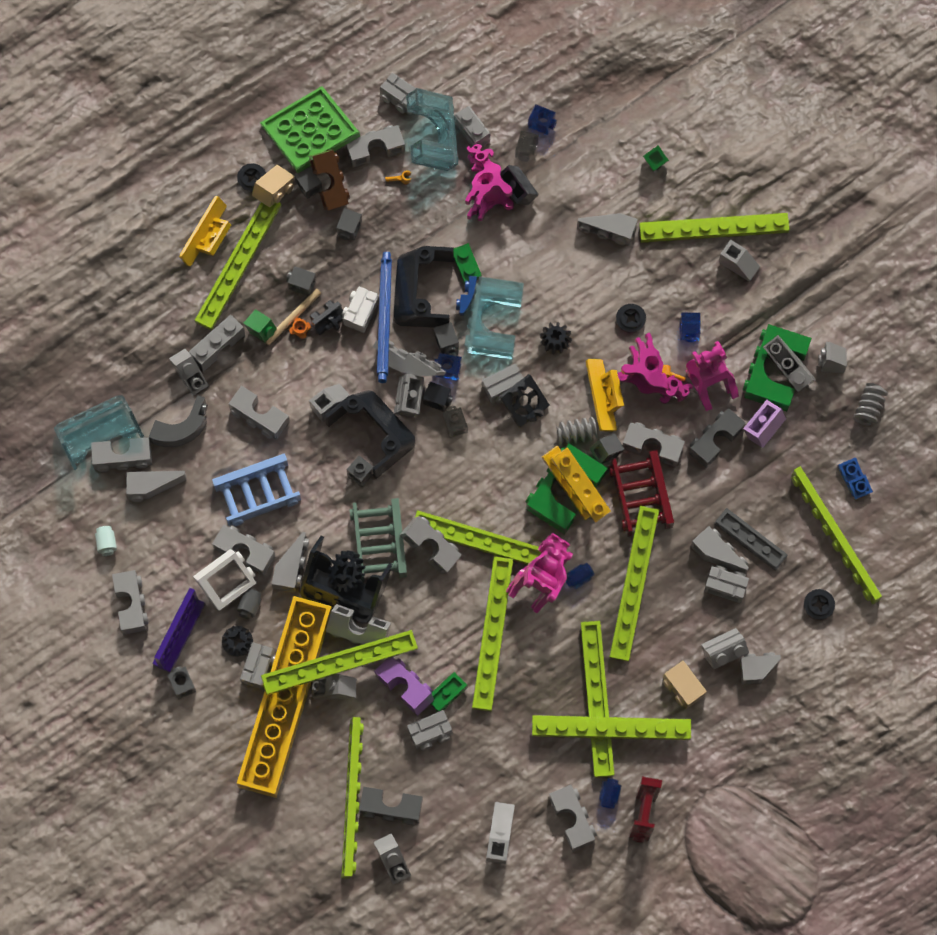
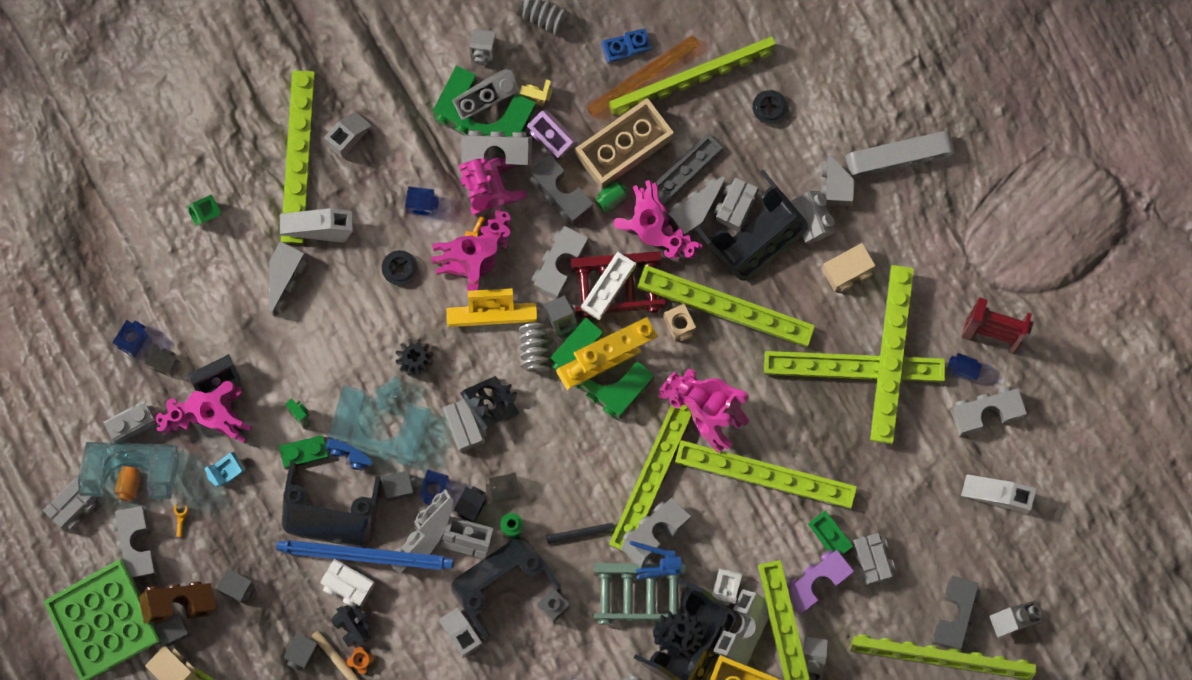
camera: 85 degrees left, 5 degrees up
clear blue brick [566,563,595,590] -> none
none -> orange brick [114,466,141,501]
none -> medium azure bracket [205,452,246,487]
none -> light grey slope [280,208,352,243]
none -> green plate [285,398,310,429]
none -> clear light blue bracket [374,376,403,413]
none -> light grey arch [461,130,532,165]
none -> green brick [500,513,524,539]
none -> light yellow bracket [519,79,553,106]
none -> black bar [546,523,615,544]
none -> tan brick [575,98,674,190]
none -> white tile [581,252,636,320]
none -> clear orange axle [587,35,698,116]
none -> green brick [595,181,629,213]
none -> dark pink animal [614,180,703,259]
none -> blue plant [630,541,681,580]
none -> tan brick [663,304,696,342]
none -> black windscreen [694,170,808,281]
none -> white bracket [712,568,742,605]
none -> light grey beam [845,131,955,178]

